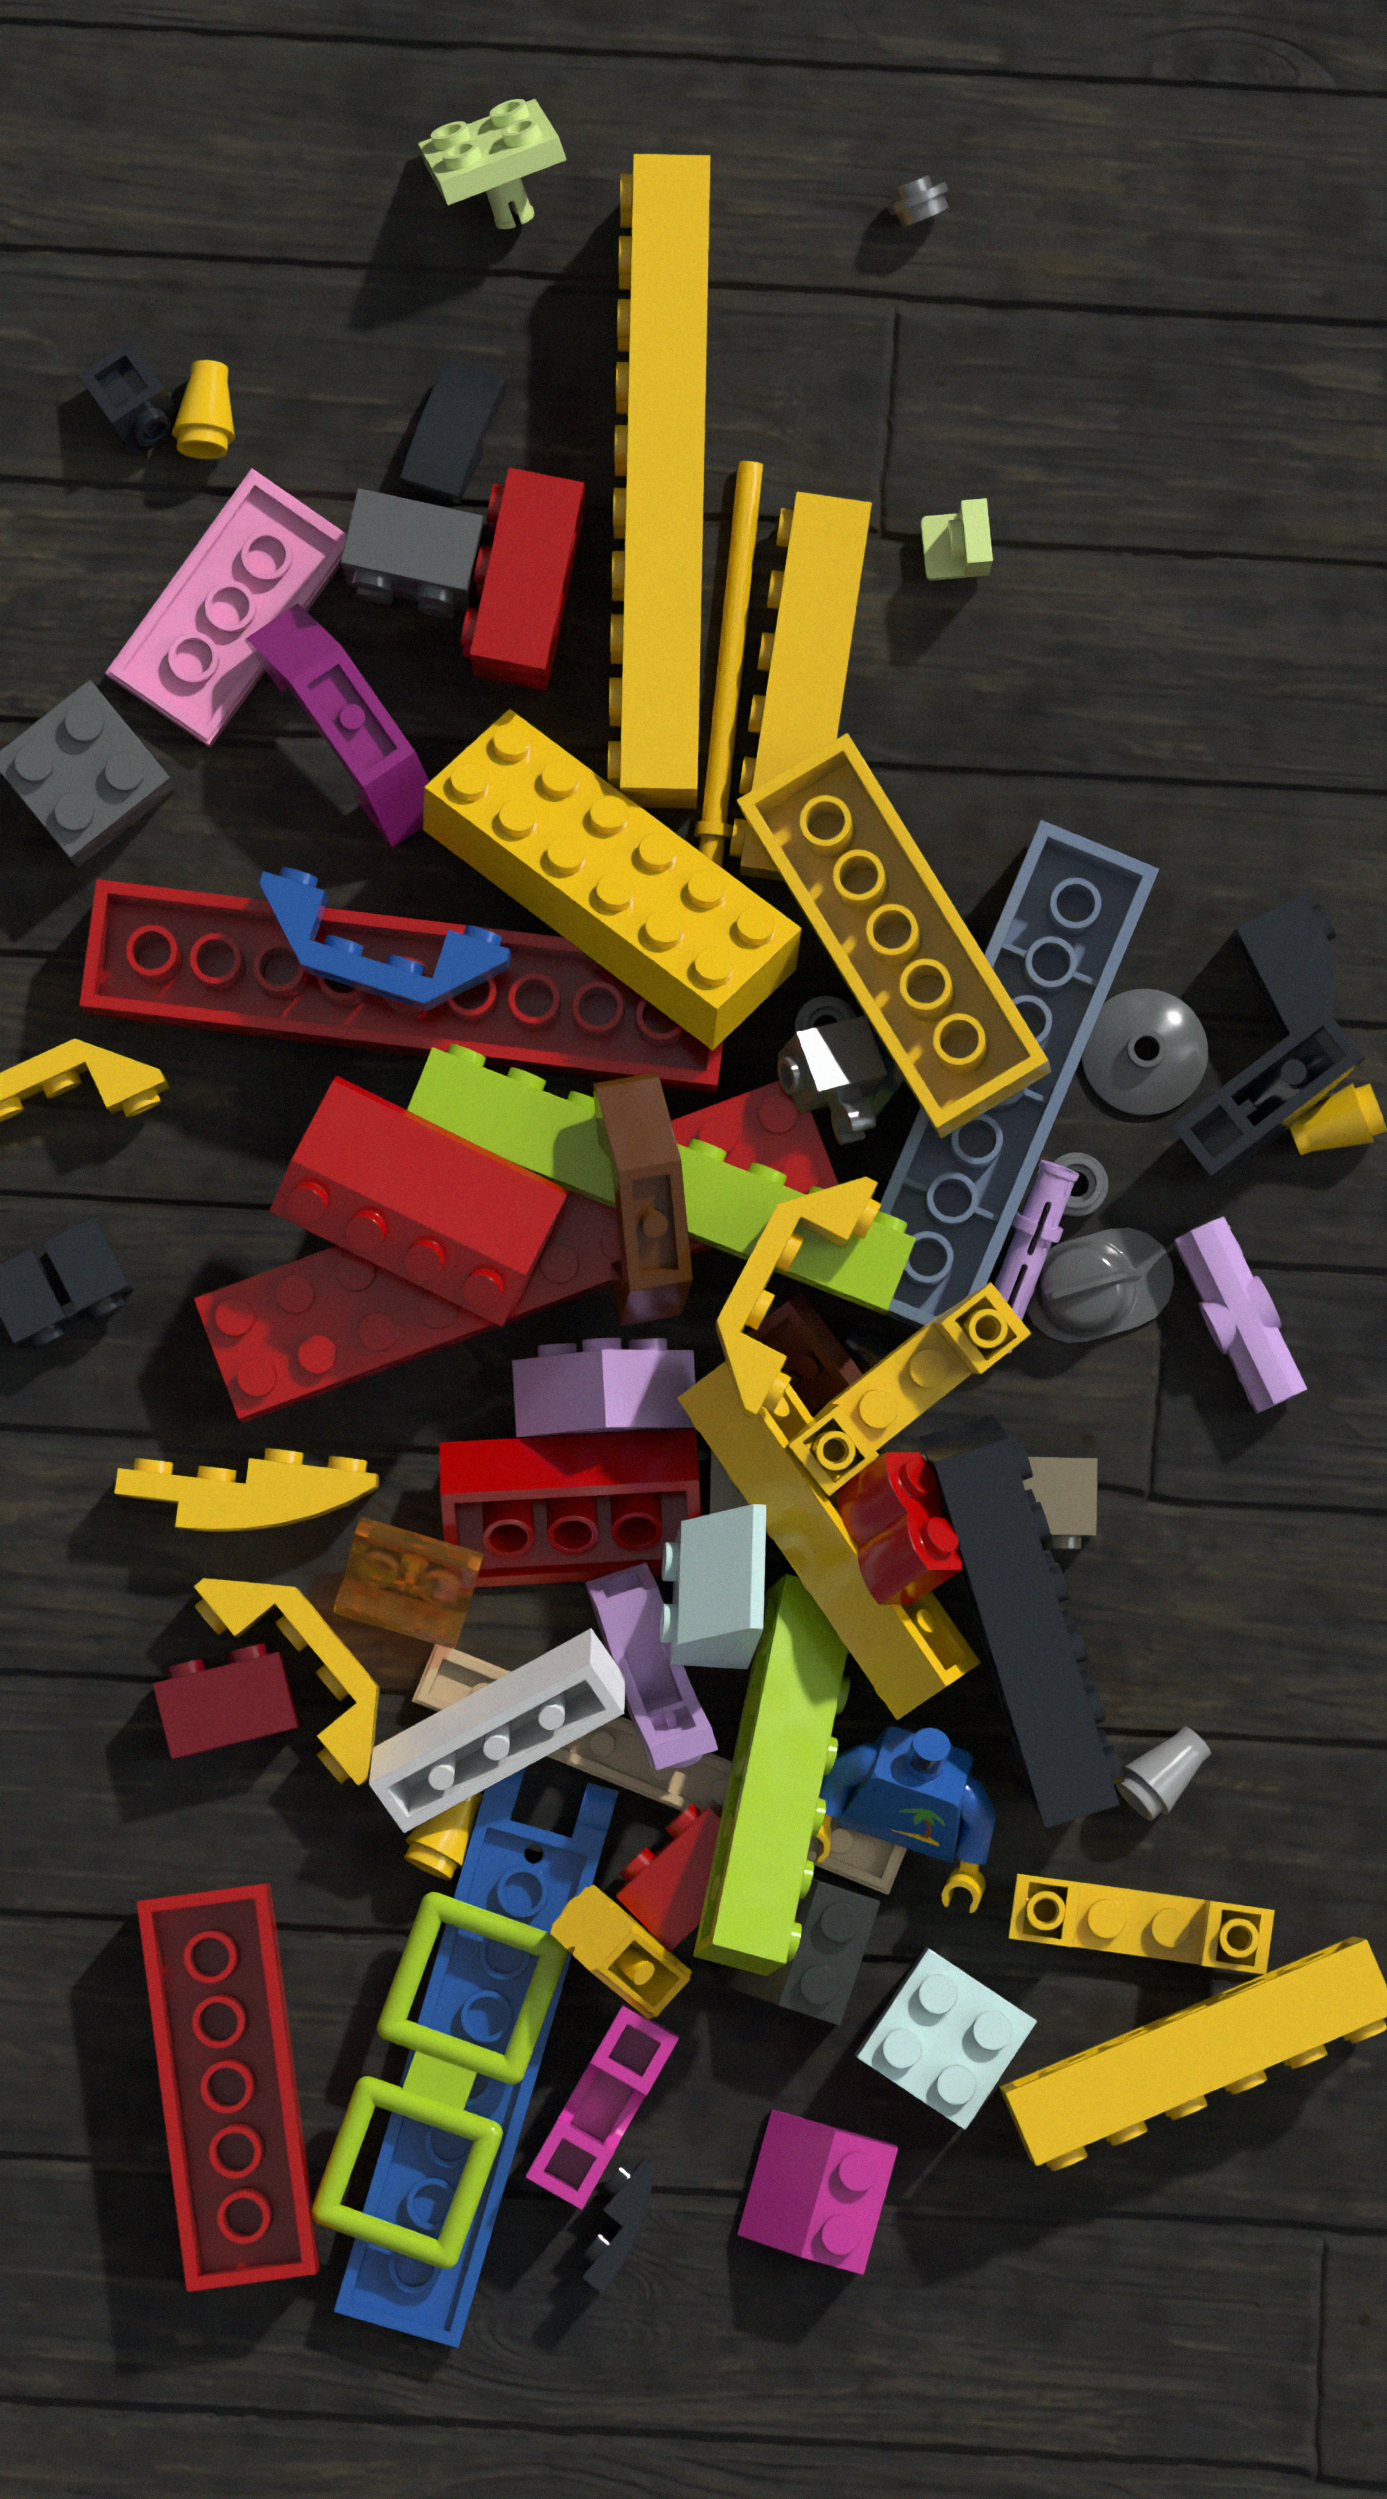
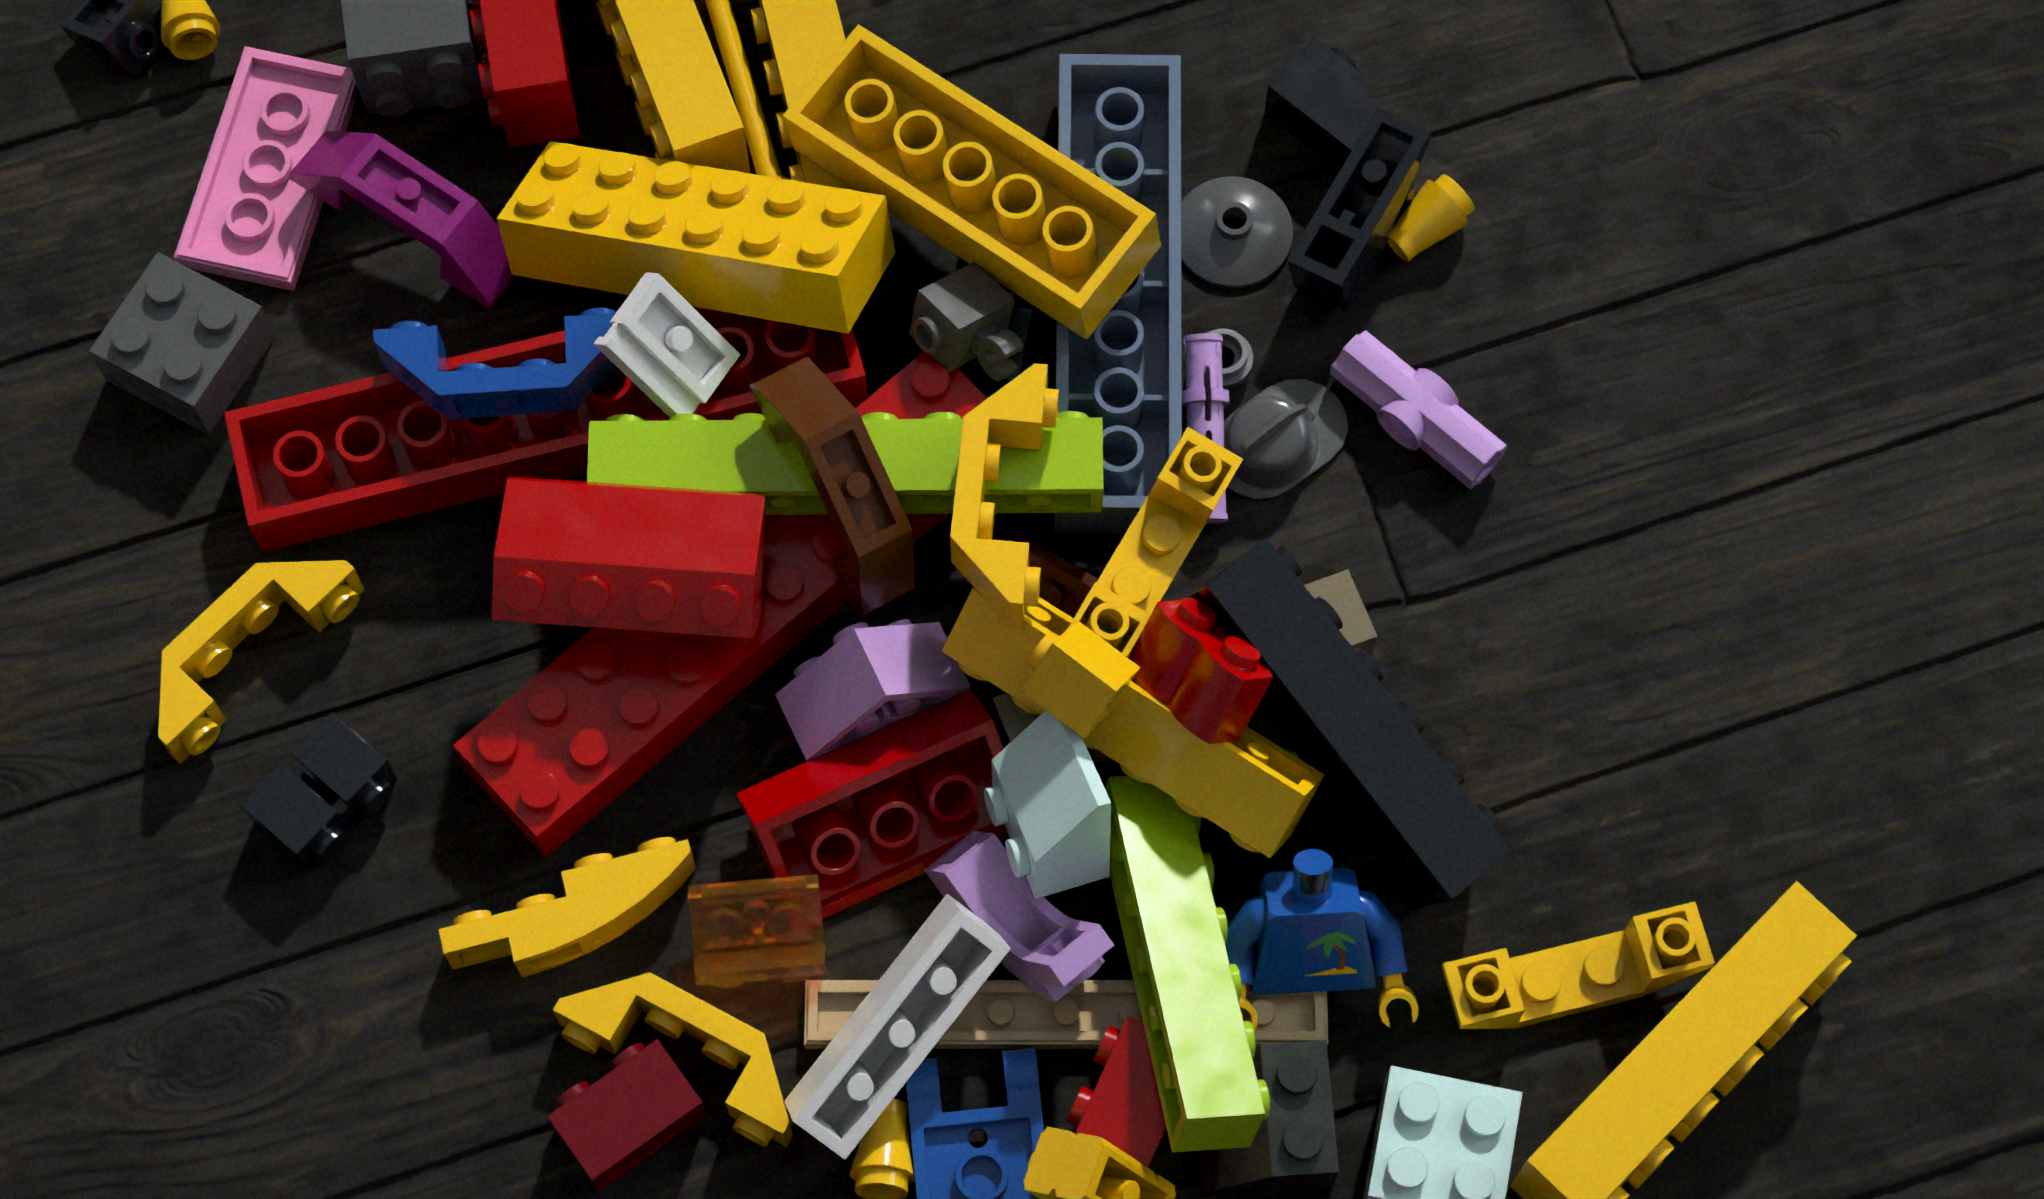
camera: 20 degrees left, 15 degrees down
light grey cone [1116,1726,1211,1821] -> none
none -> white plate [594,272,741,418]
none -> yellow brick [1021,620,1141,739]

